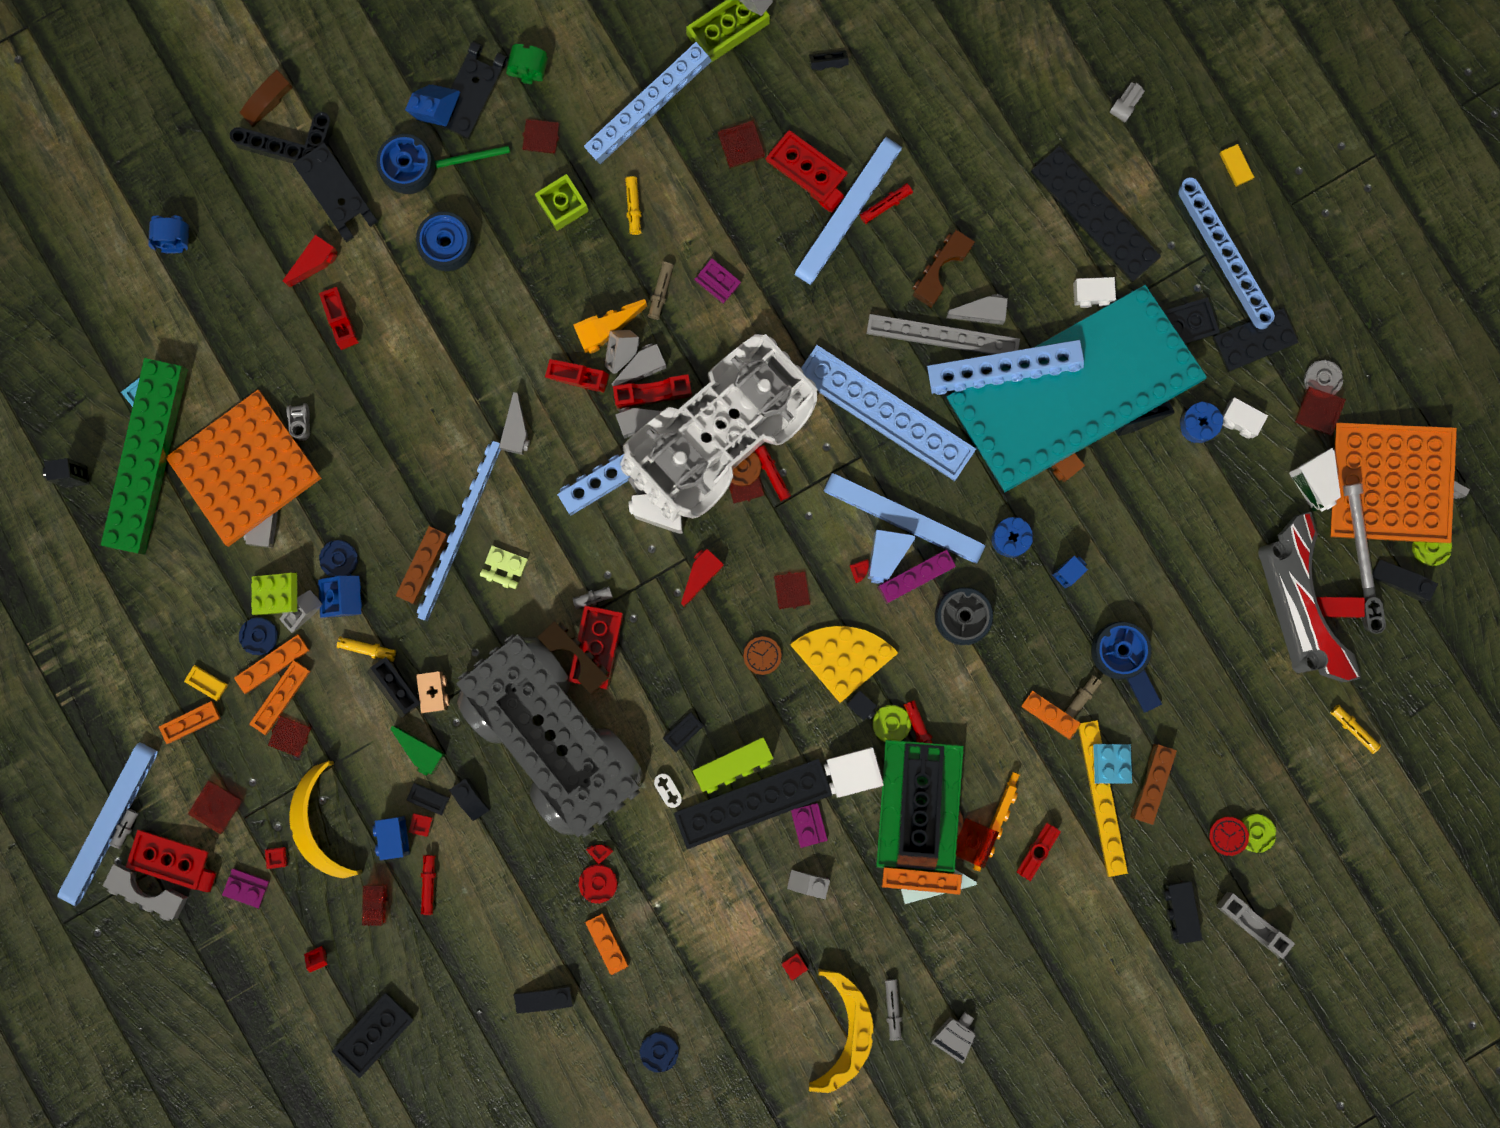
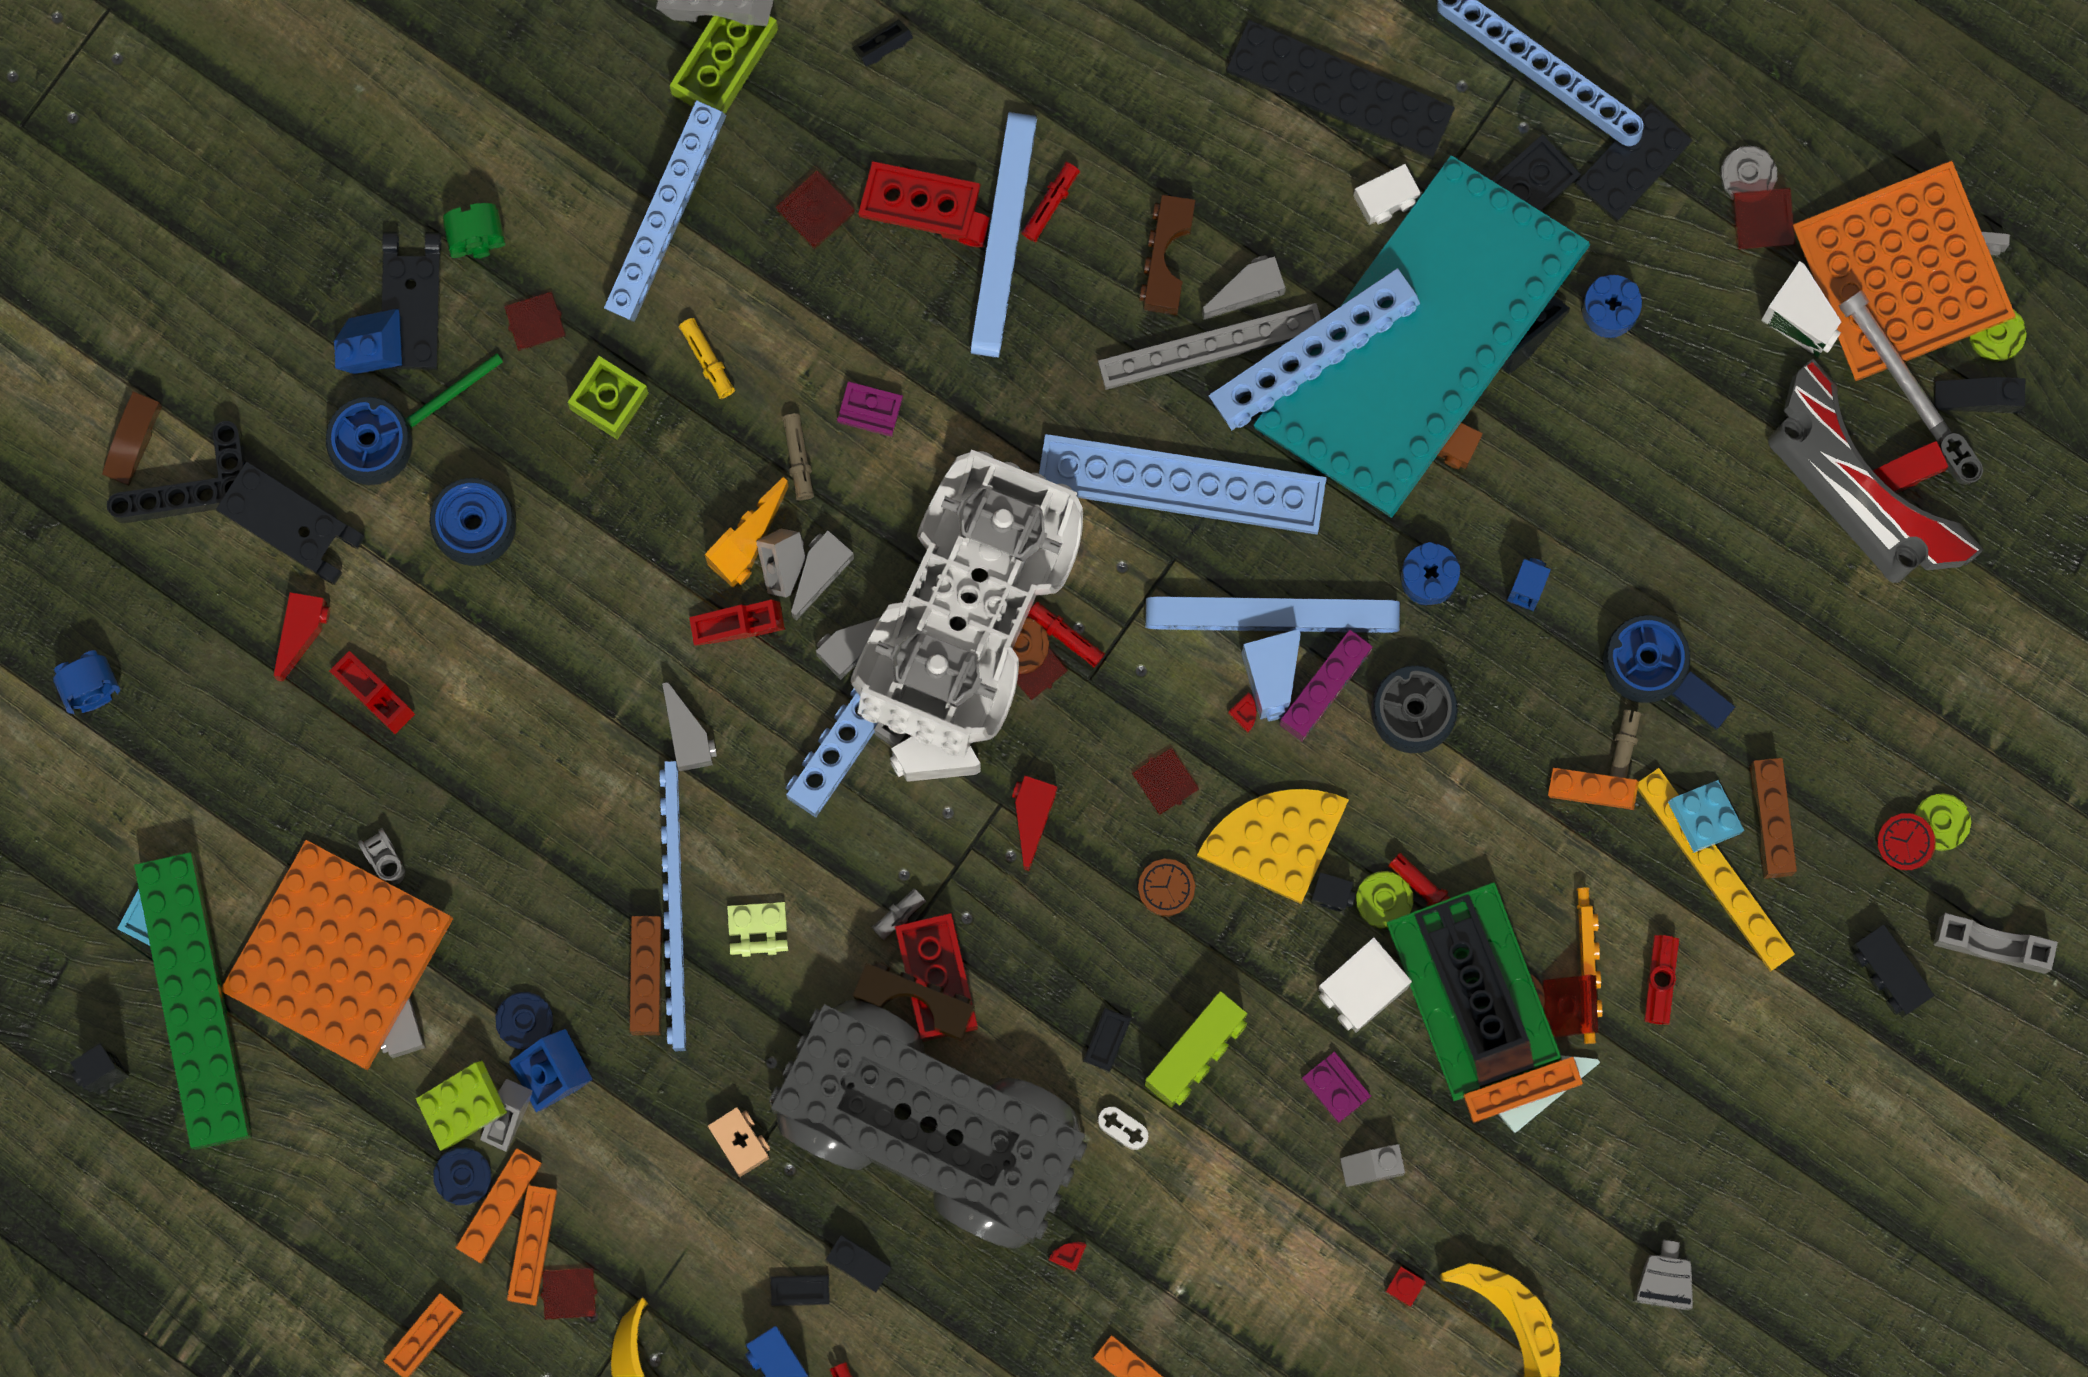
camera: 25 degrees left, 5 degrees down
yellow tile [184,665,228,701] -> none
yellow pin [337,636,396,662] -> none
black brick [367,657,420,719] -> none
green slope [390,726,445,776] -> none
red plate [409,813,433,837] -> none
red tile [579,864,618,904] -> none
red arch [613,374,692,409] -> none
black plate [674,758,832,849] -> none
light grey pin [885,979,902,1040] -> none
white brick [1222,397,1268,439] -> none
yellow pin [1330,705,1381,754] -> none

